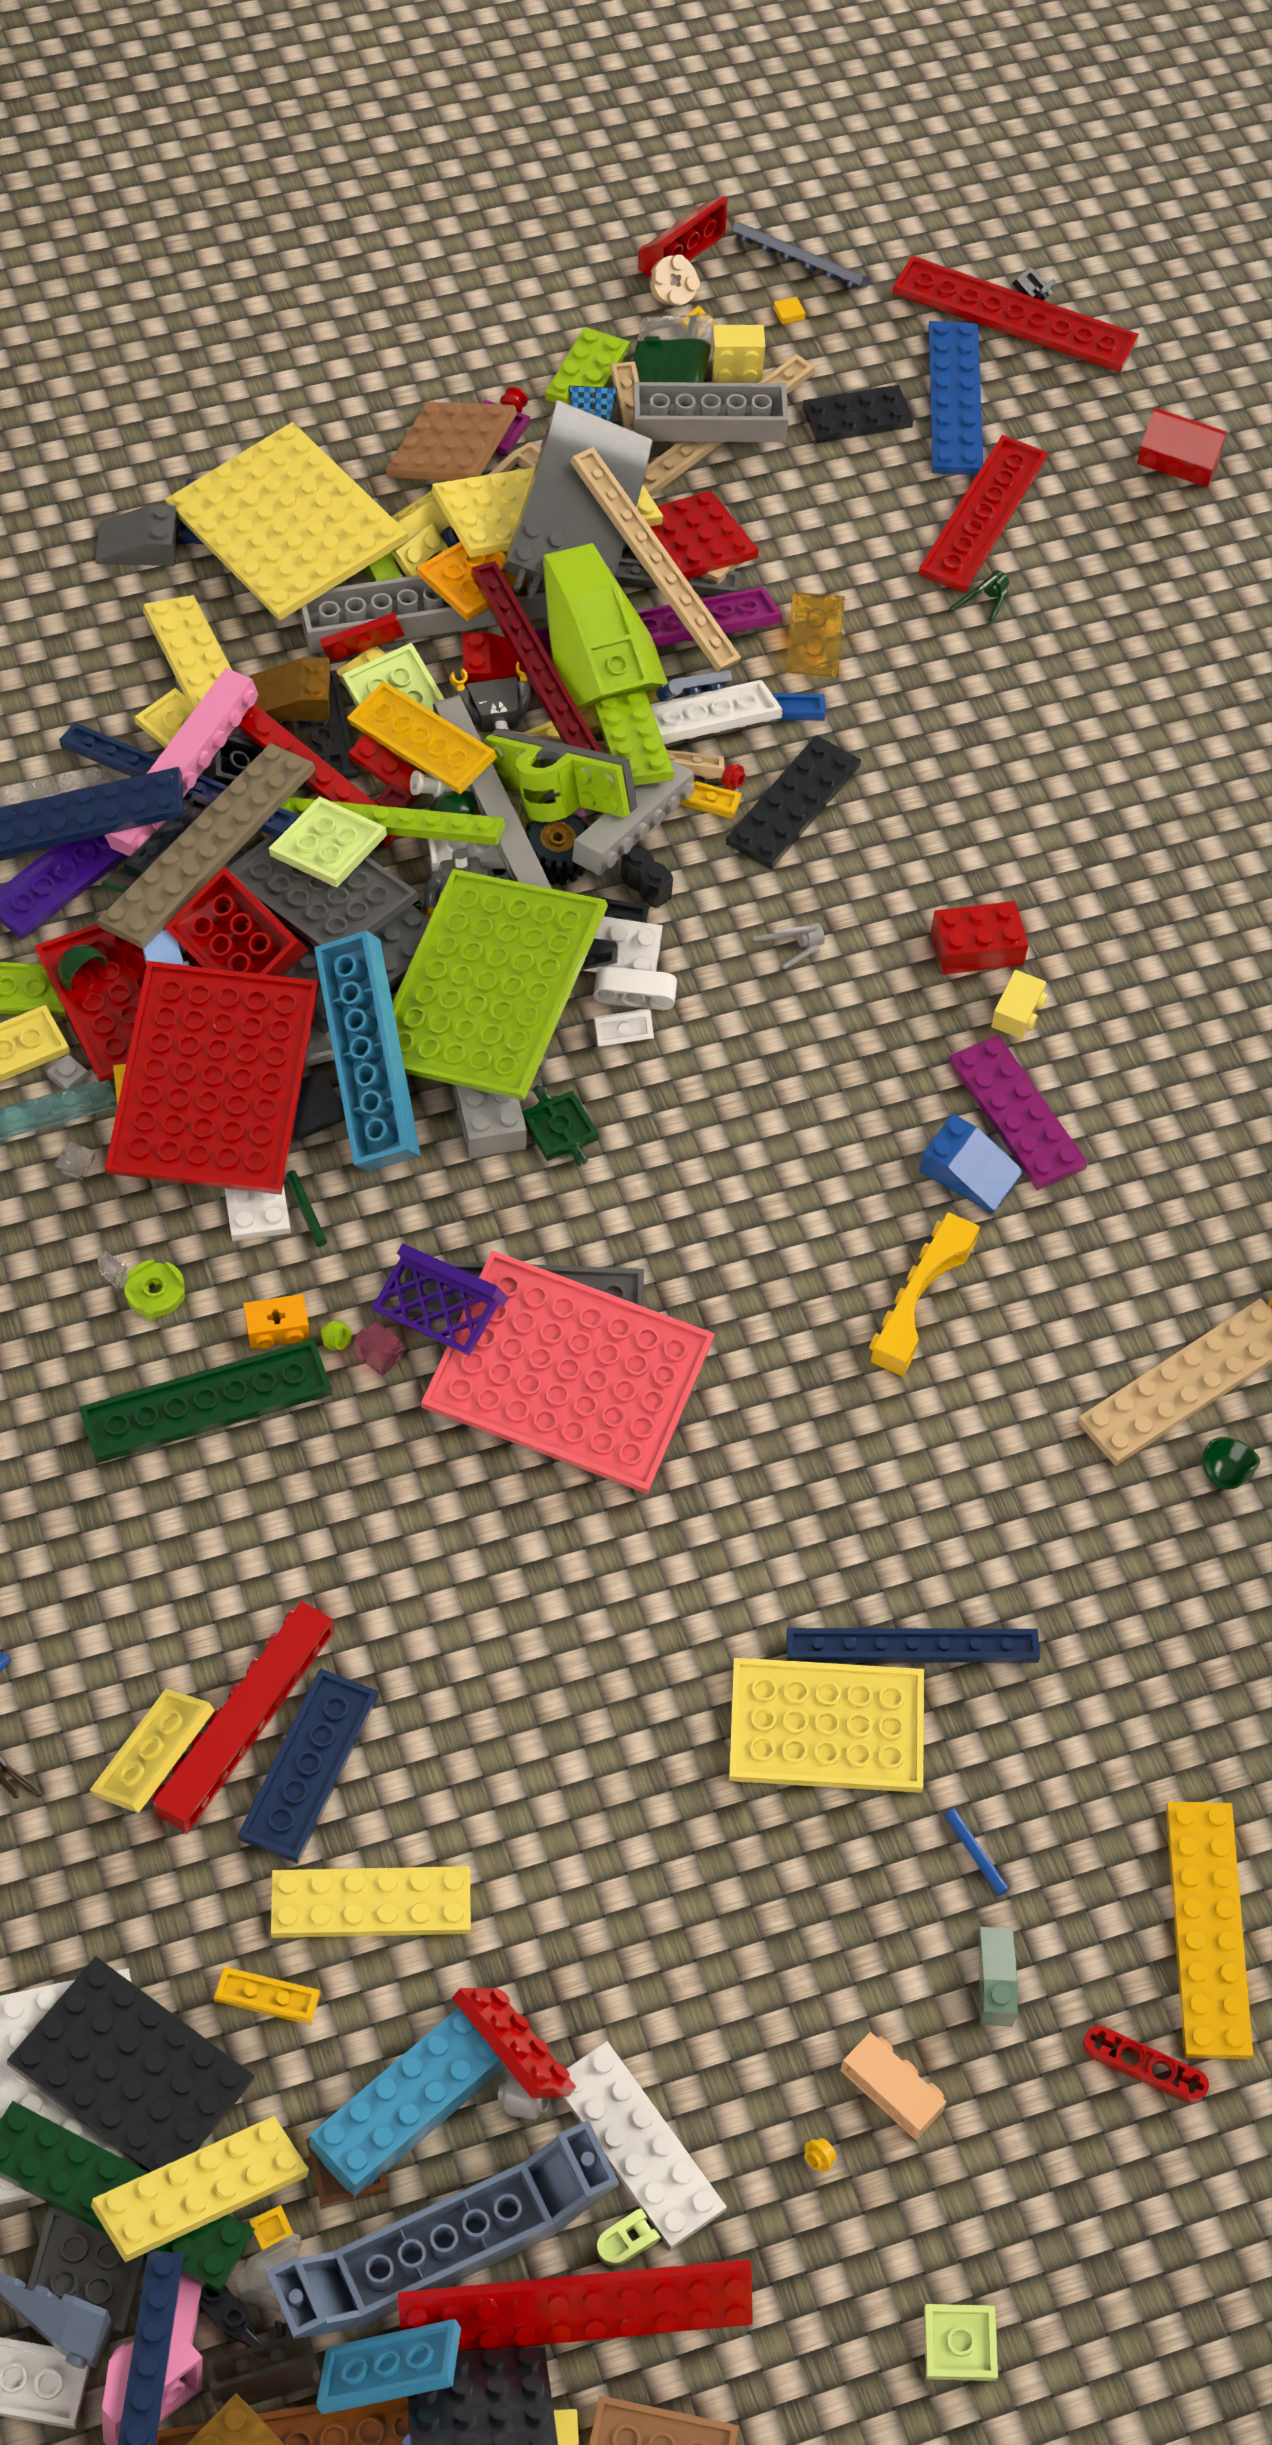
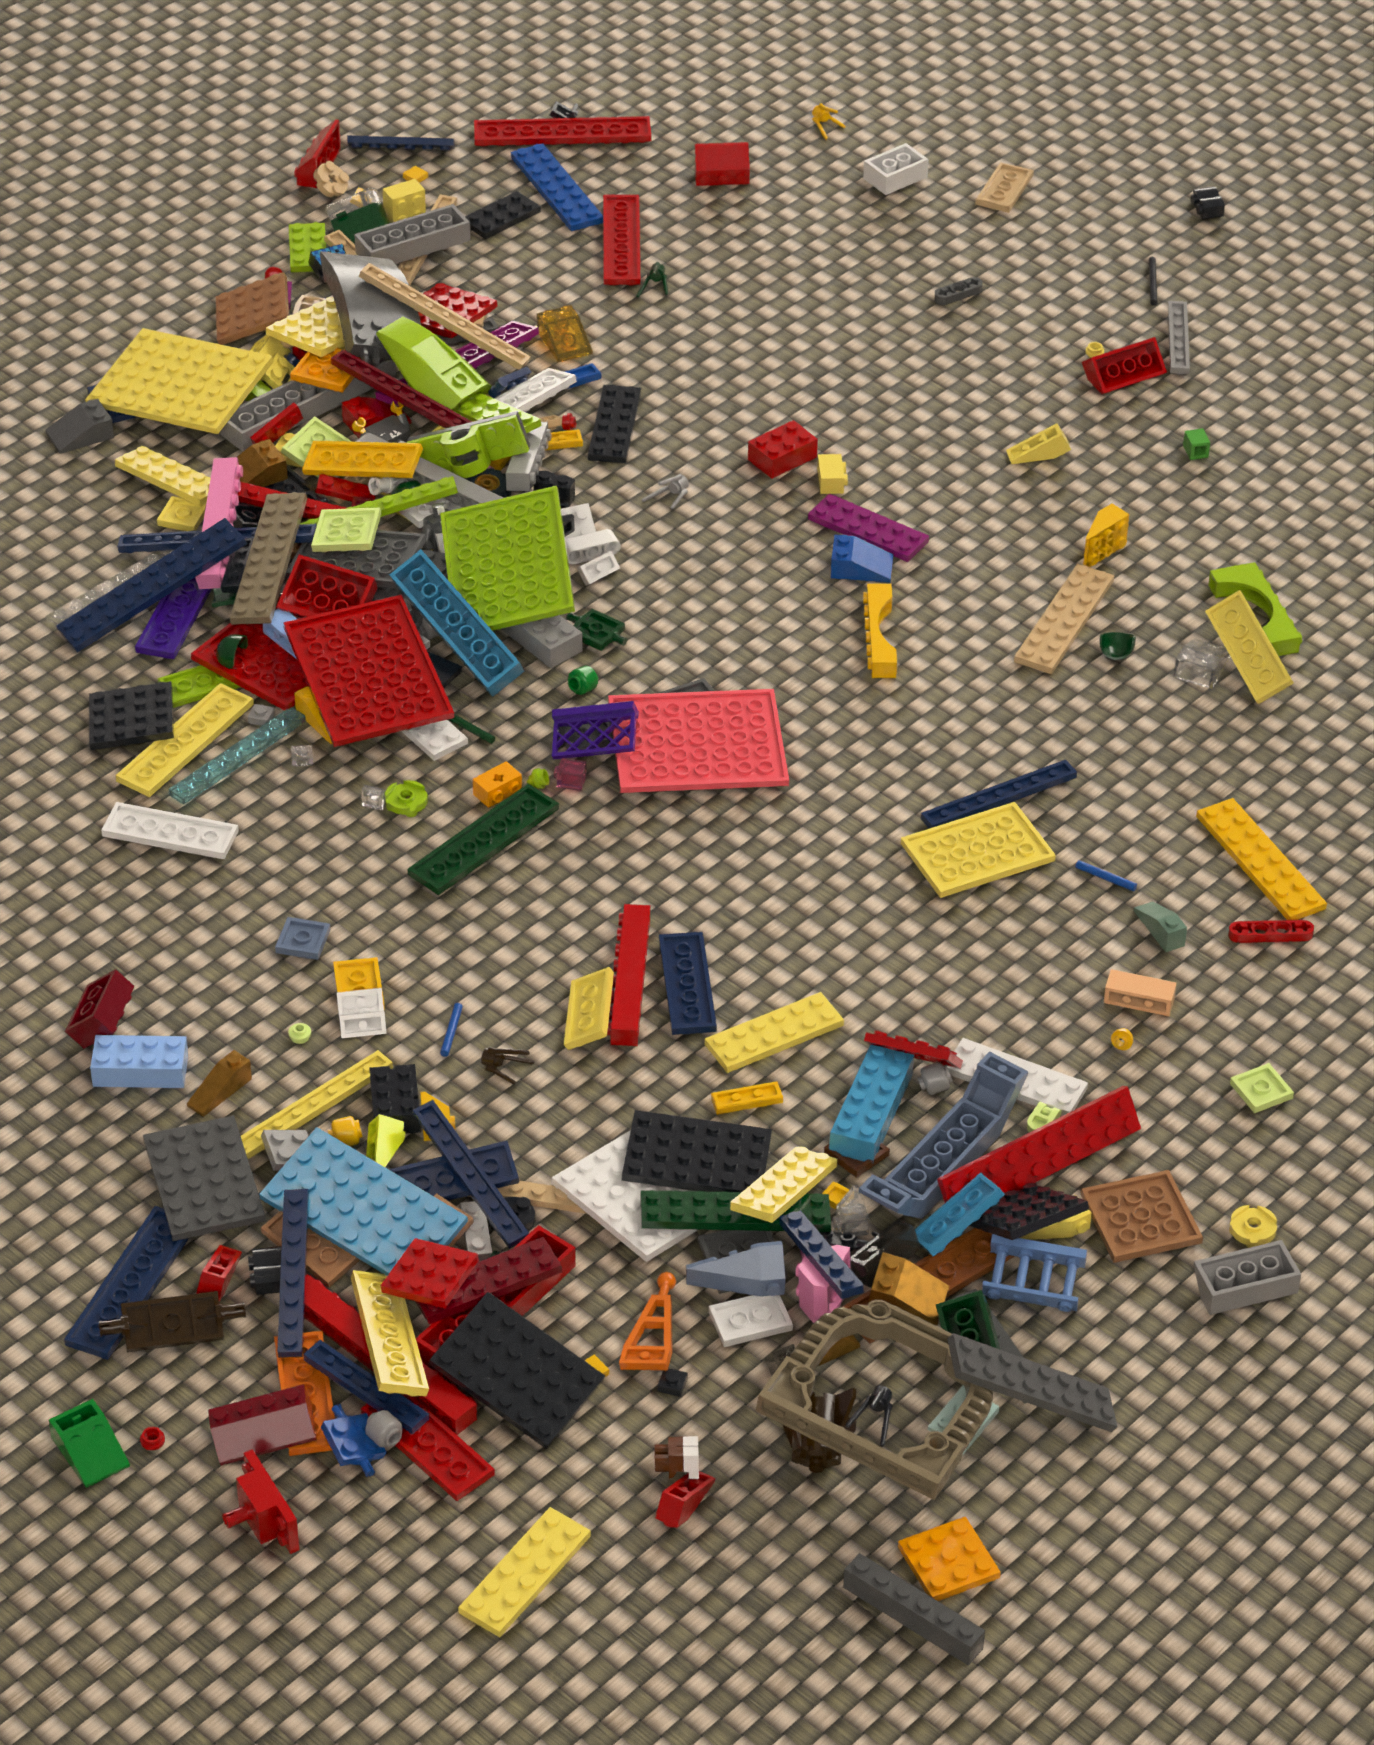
camera: 25 degrees left, 15 degrees down
none -> green head [568,666,598,695]

